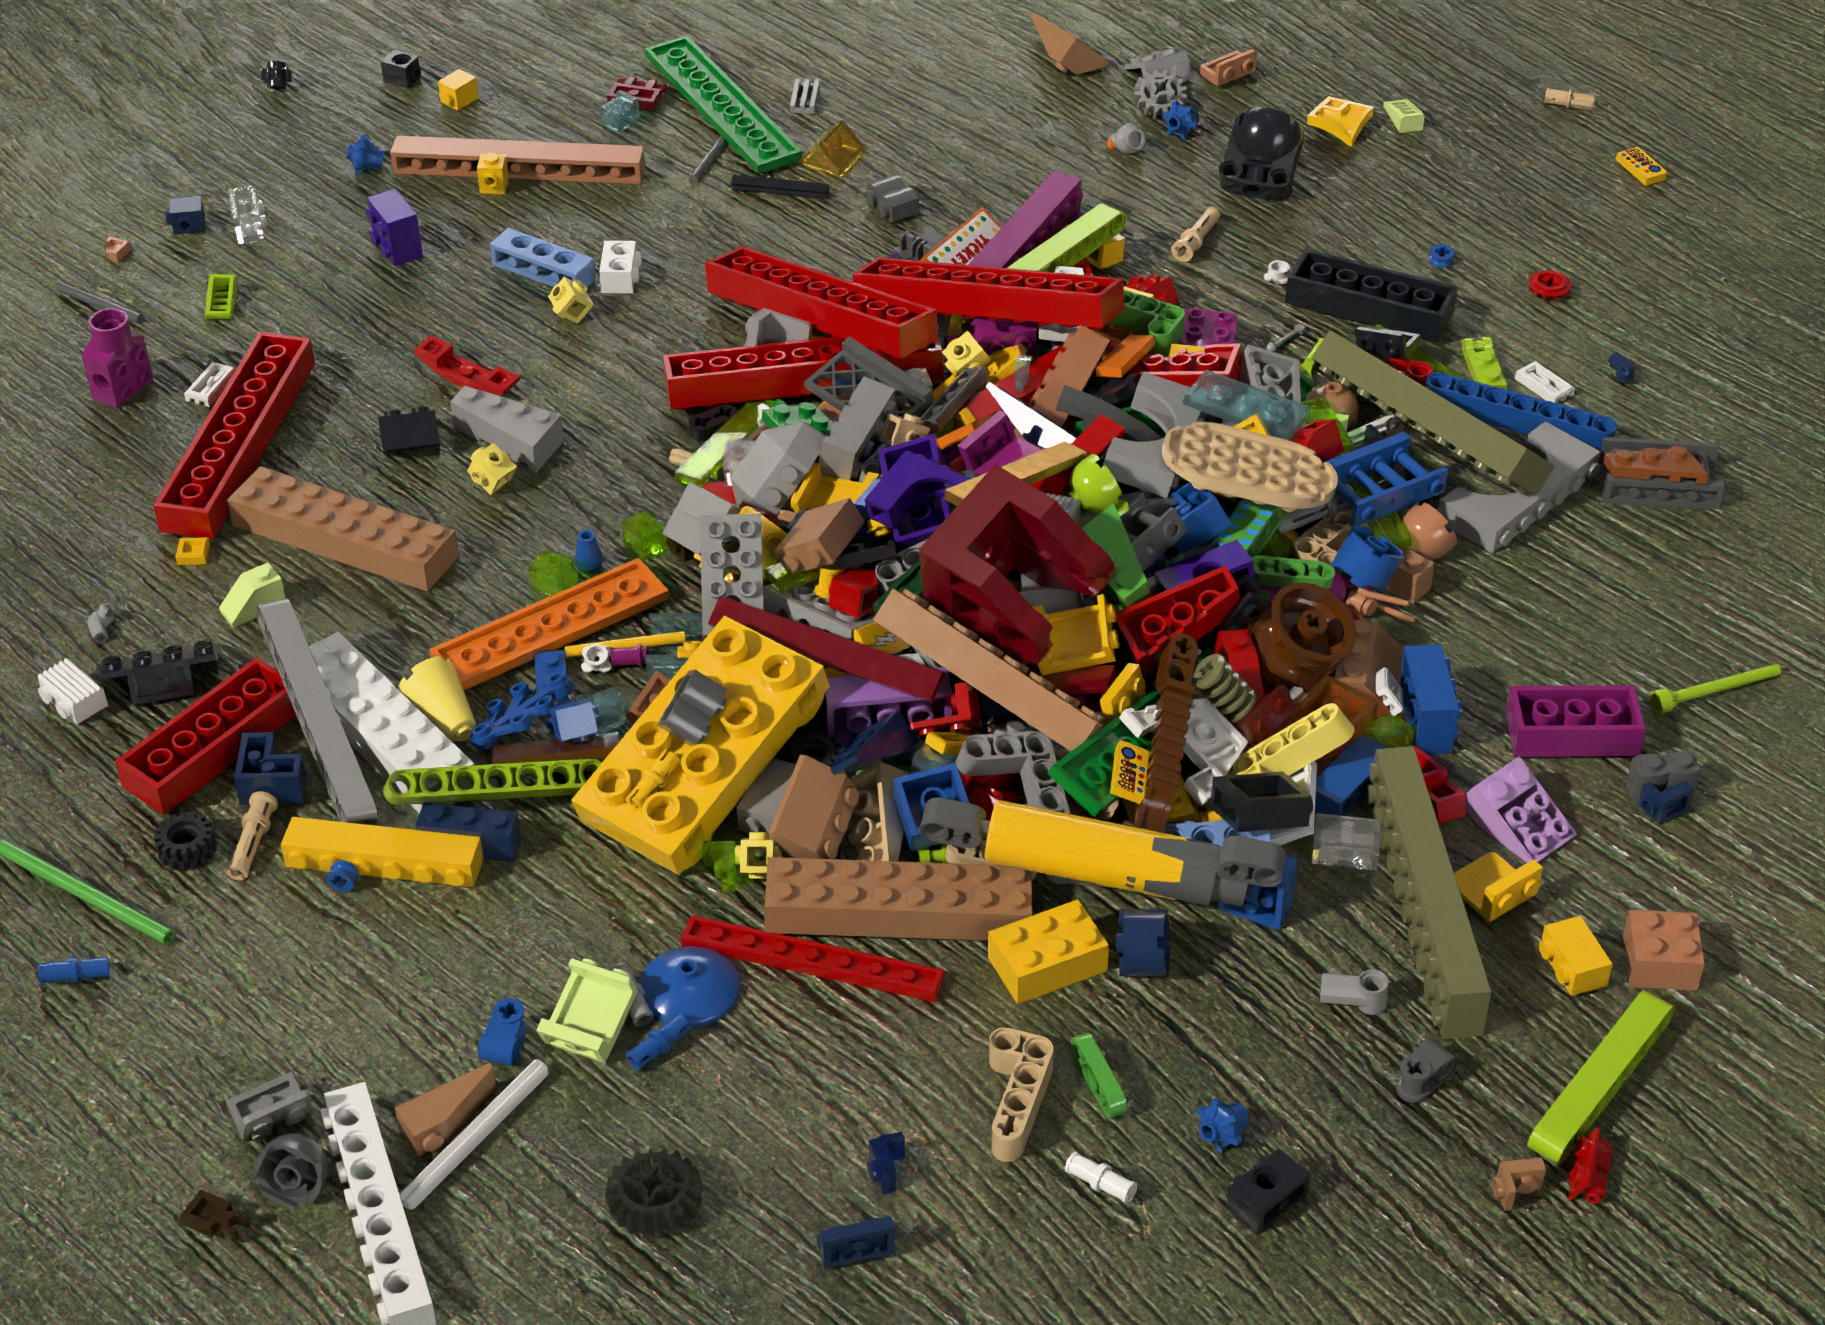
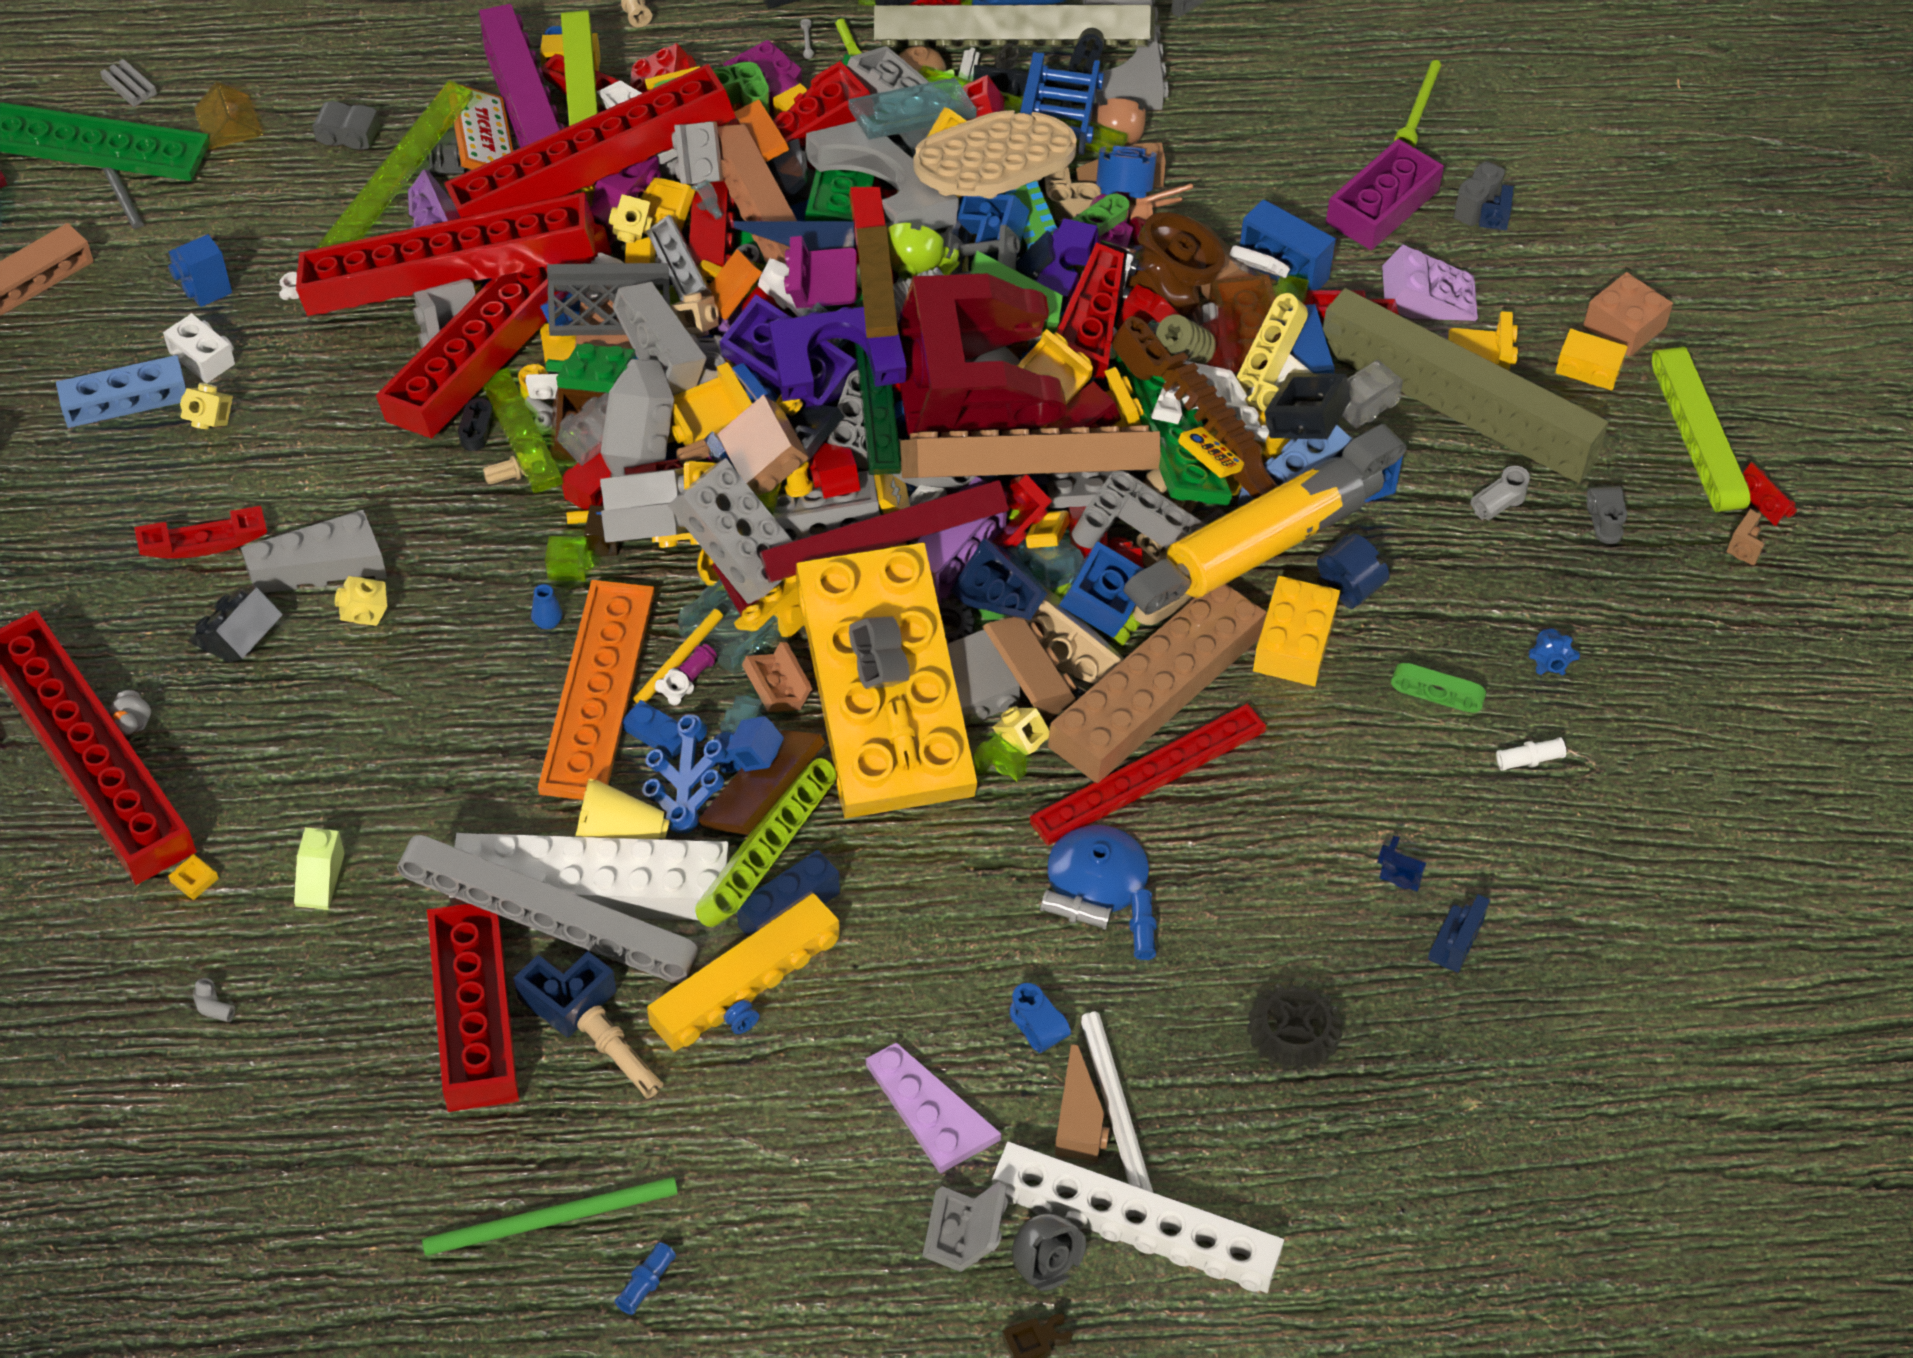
camera: 50 degrees left, 10 degrees up
white brick [38,658,108,725] -> none
black bracket [95,640,220,705] -> none
black tyre [154,811,217,871] -> none
medium nougat brick [227,466,459,592] -> none
clear neon green brick [529,550,578,595] -> none
yellowish green panel [536,959,638,1063] -> none
black axle [730,175,830,199] -> none
tan beam [989,1027,1054,1162] -> none
dark grey slope [1056,385,1162,442] -> none
black brick [1226,1148,1310,1235] -> none
none -> light grey animal [109,690,151,735]
none -> blue brick [168,234,232,307]
none -> clear neon green tile [316,80,474,249]
none -> light grey bracket [672,122,723,185]
none -> lavender wing [866,1043,1001,1174]
none -> black beam [1068,28,1104,74]

